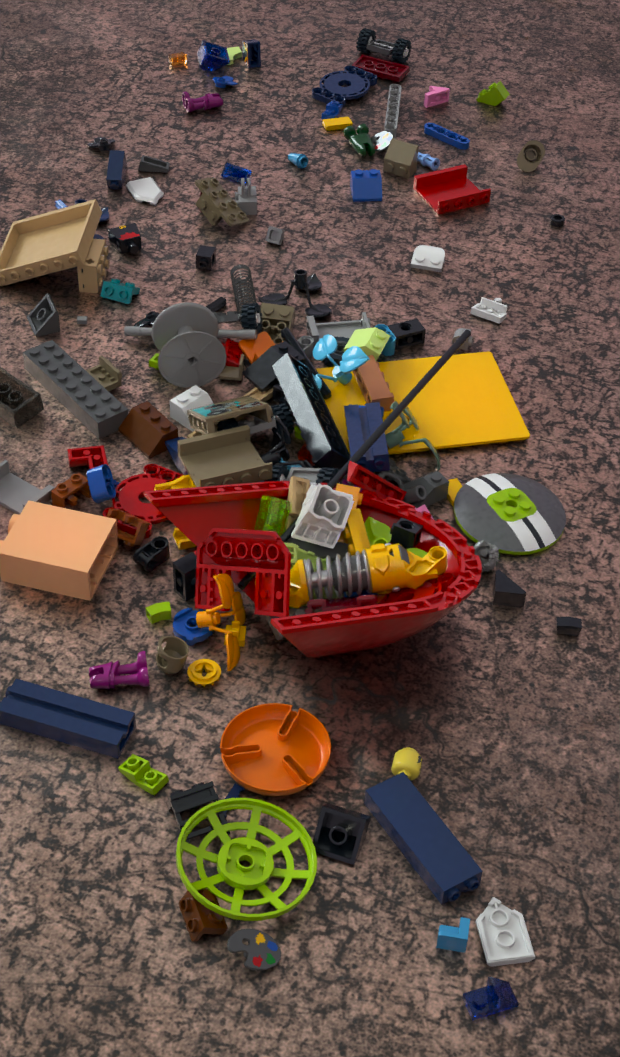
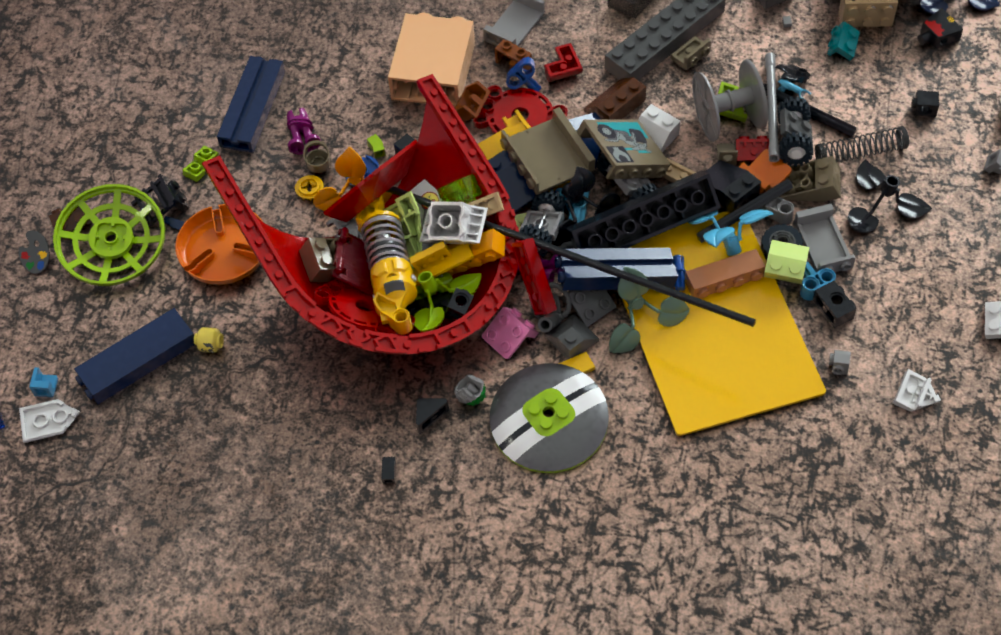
camera: 90 degrees right, 15 degrees up
black slope [313,803,371,865] -> none

